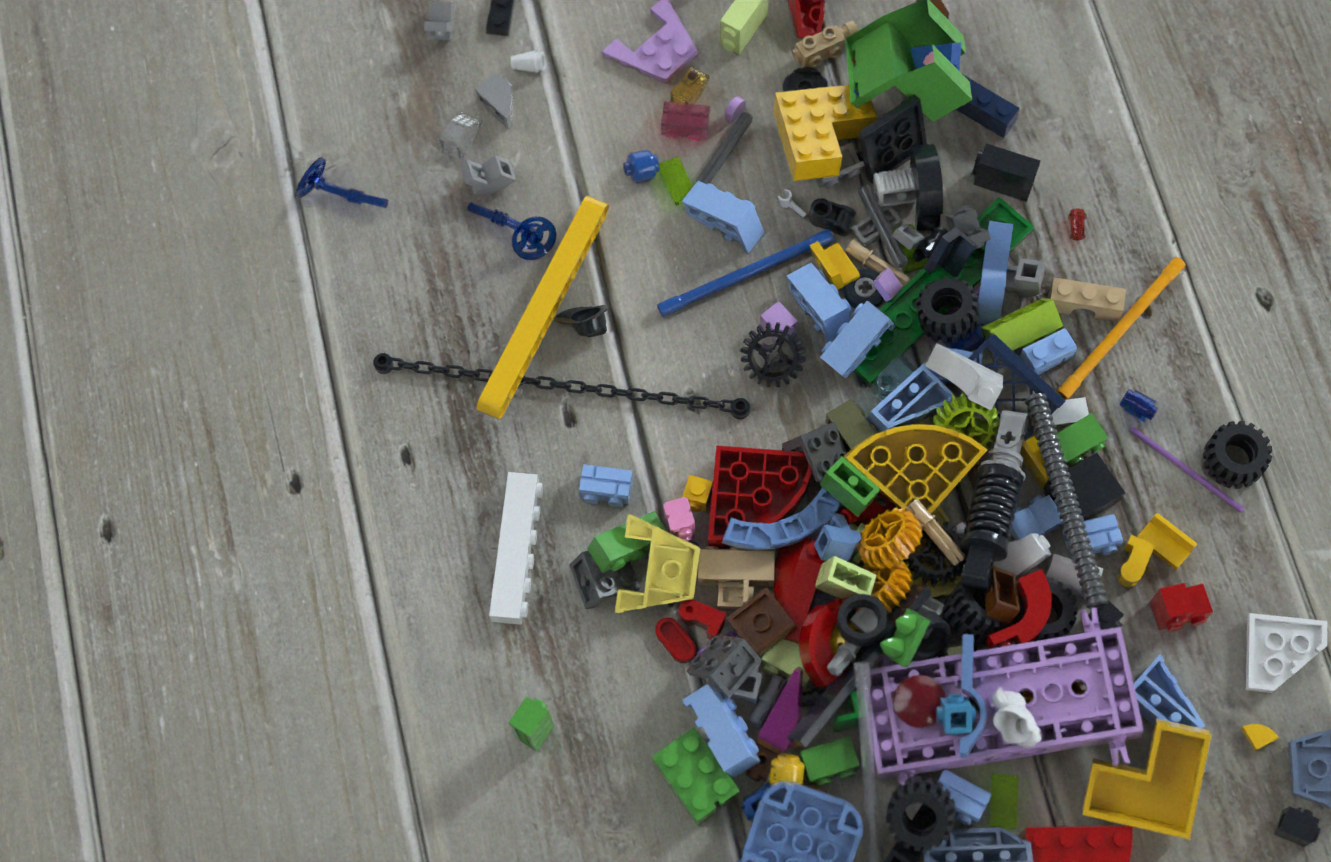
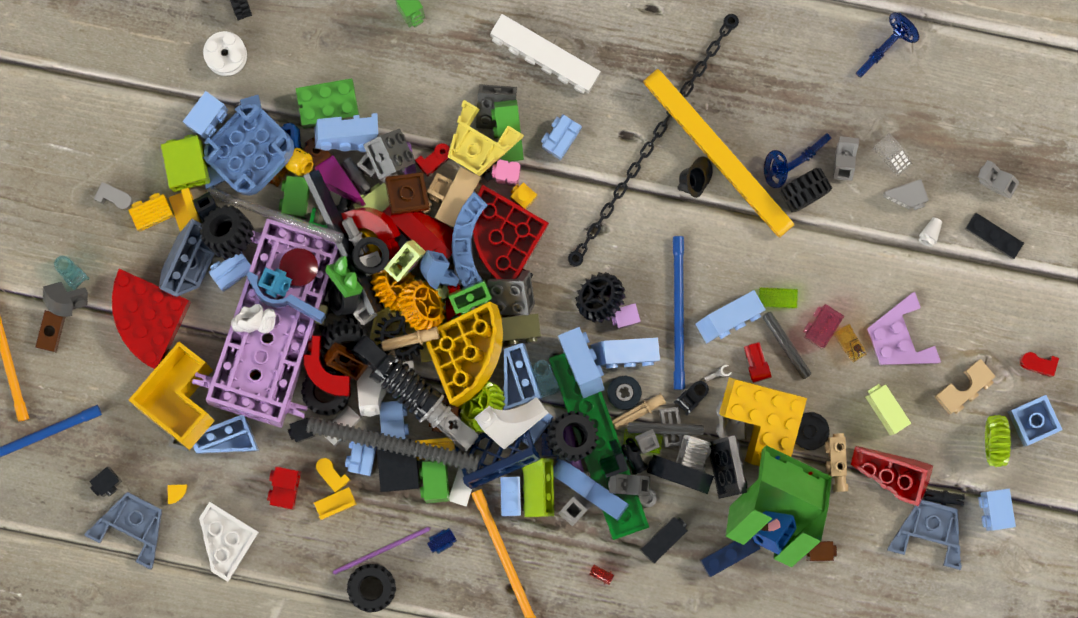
camera: 110 degrees right, 15 degrees up
blue head [623,150,659,182] -> none
red tile [655,617,696,664] -> none
lavender tile [725,96,746,124] -> none
yellow panel [809,241,860,290] -> none
lavender tile [872,268,903,301] -> none
clear neon green tile [989,773,1018,829] -> none
tan arch [1048,277,1126,322] -> none
none -> red piece [744,342,772,383]
none -> black tyre [779,168,832,212]

